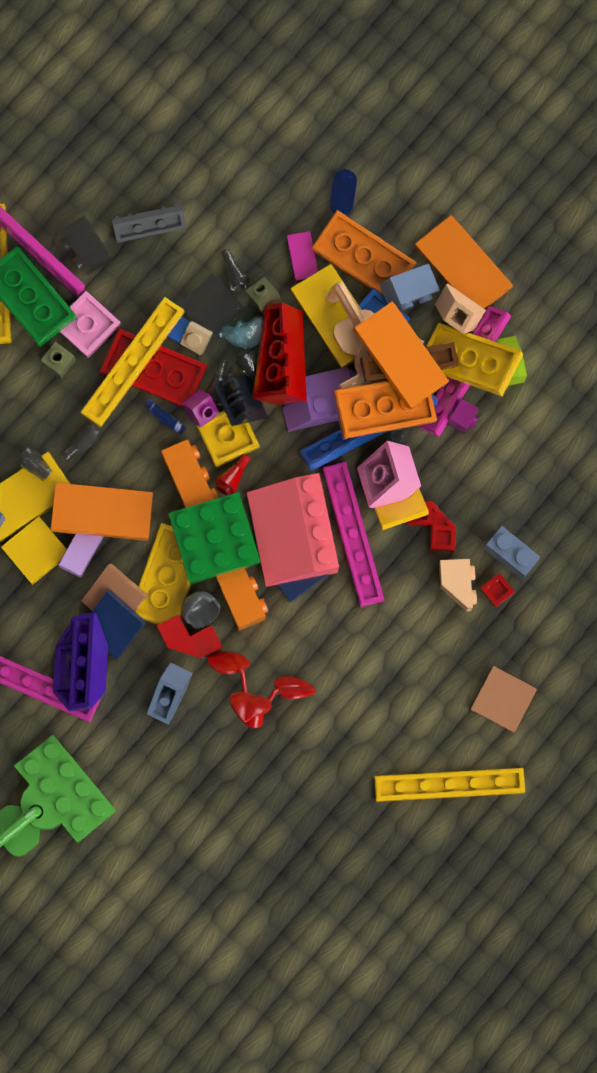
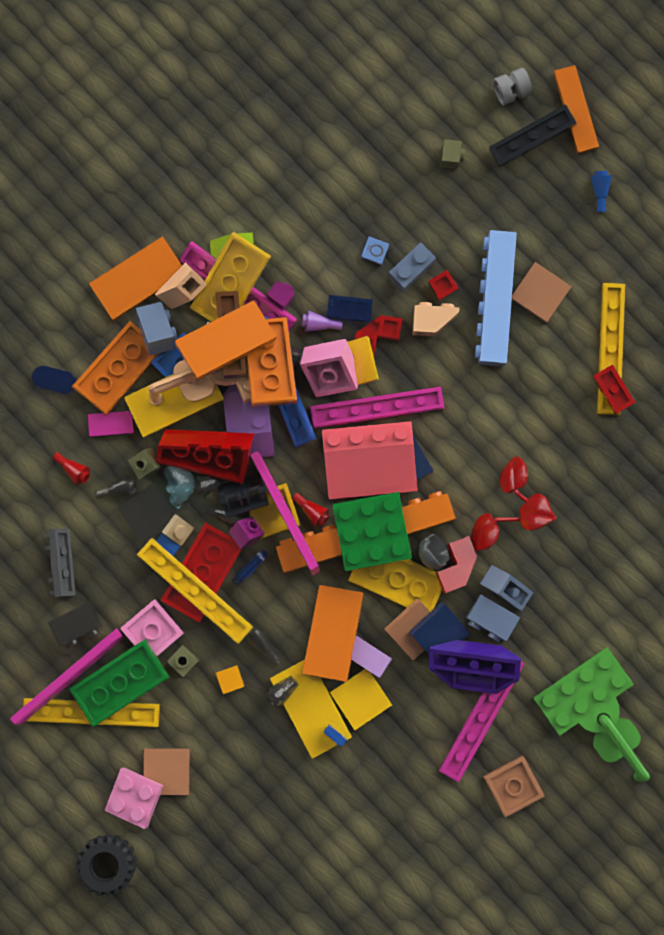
camera: 85 degrees left, 5 degrees up
none -> red cone [52,452,90,485]
none -> light orange tile [216,665,245,694]
none -> dark pink tile [251,451,320,576]
none -> medium lavender cone [301,310,342,332]
none -> clear blue plate [327,295,373,323]
none -> medium blue tile [361,236,389,266]
none -> sand blue brick [466,595,520,642]
none -> light blue brick [475,230,517,367]
none -> red plate [592,364,636,415]

